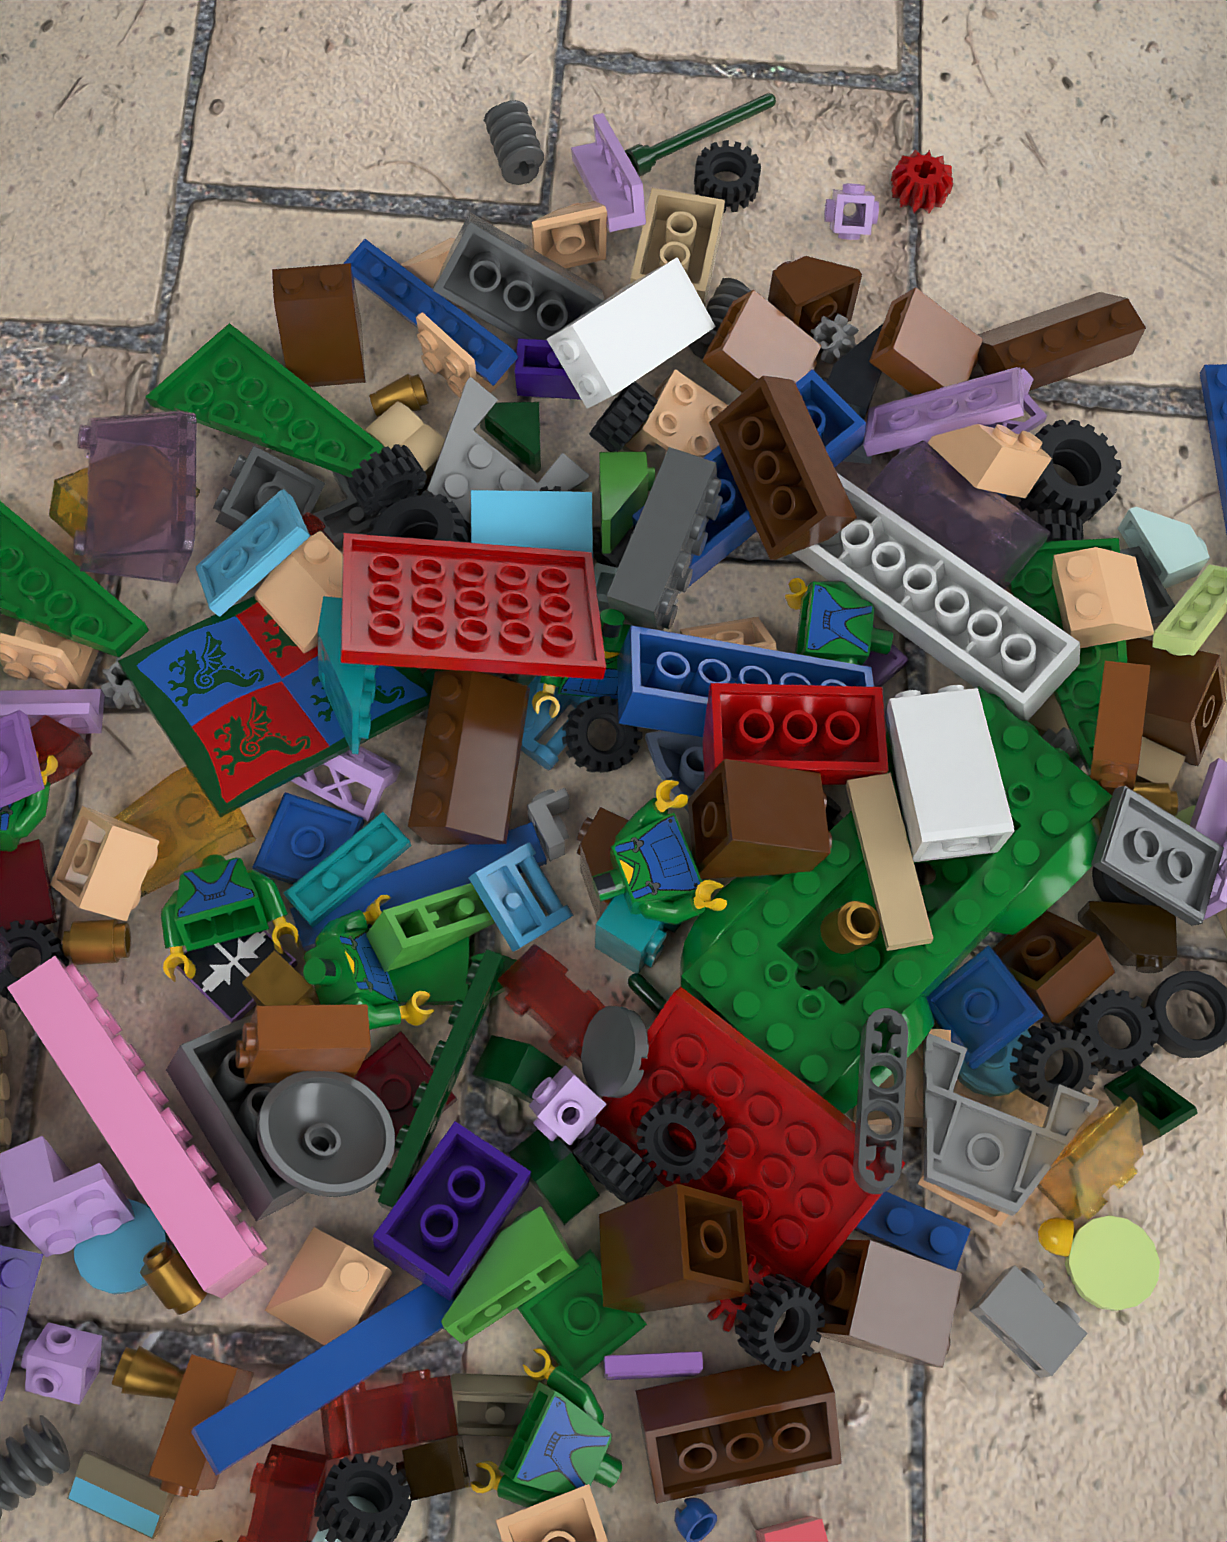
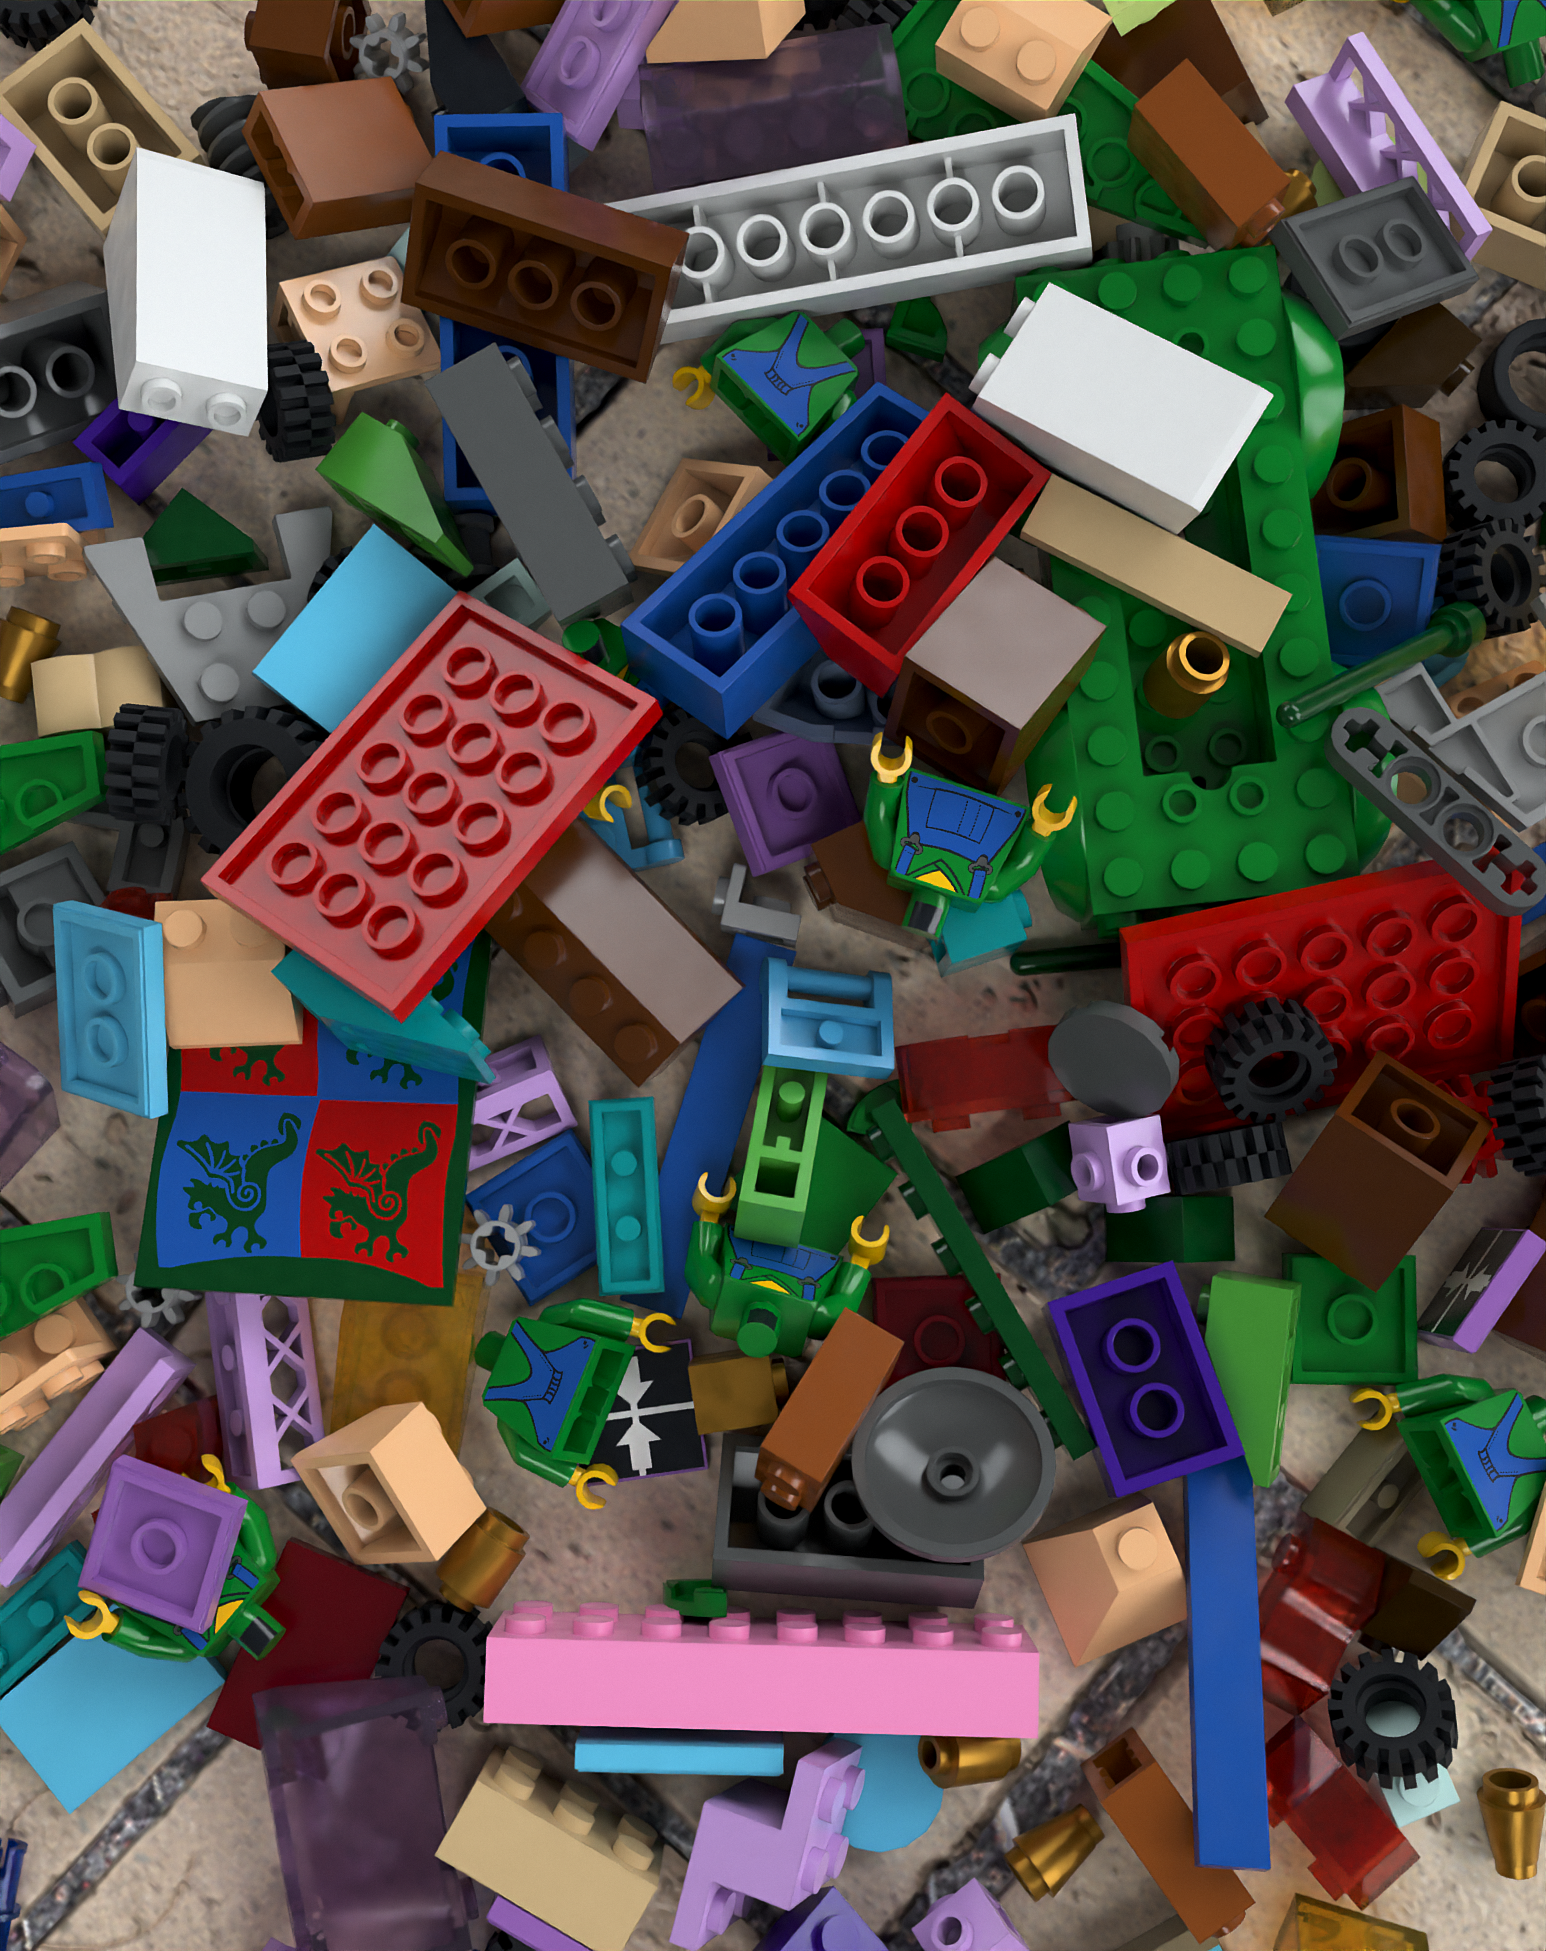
camera: 50 degrees left, 15 degrees up
none -> lavender fence [205,1292,325,1490]
none -> light grey gear [461,1204,541,1286]
none -> medium azure tile [574,1726,784,1776]
none -> green tile [663,1579,728,1617]
none -> medium lavender tile [708,731,862,877]
none -> green tile [885,296,947,363]
none -> dark green piece [1276,601,1486,728]

